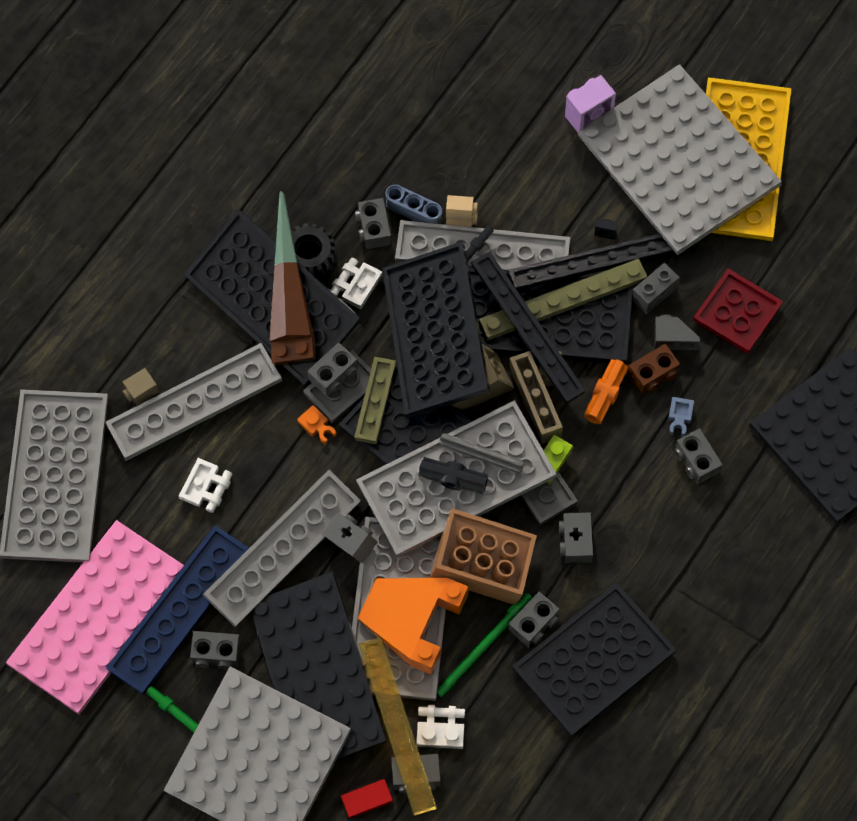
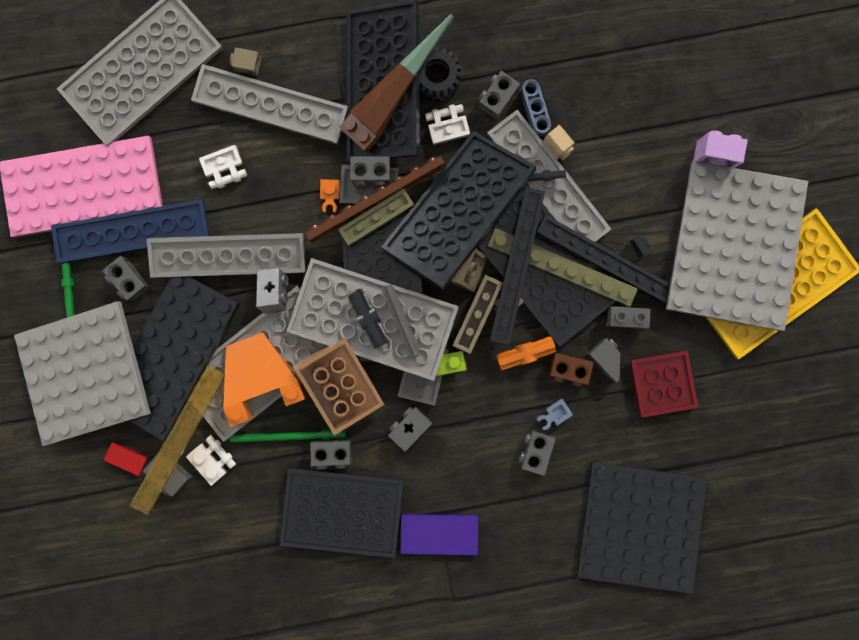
camera: 40 degrees right, 20 degrees up
none -> reddish brown plate [306,156,445,244]
none -> dark purple tile [401,514,478,555]

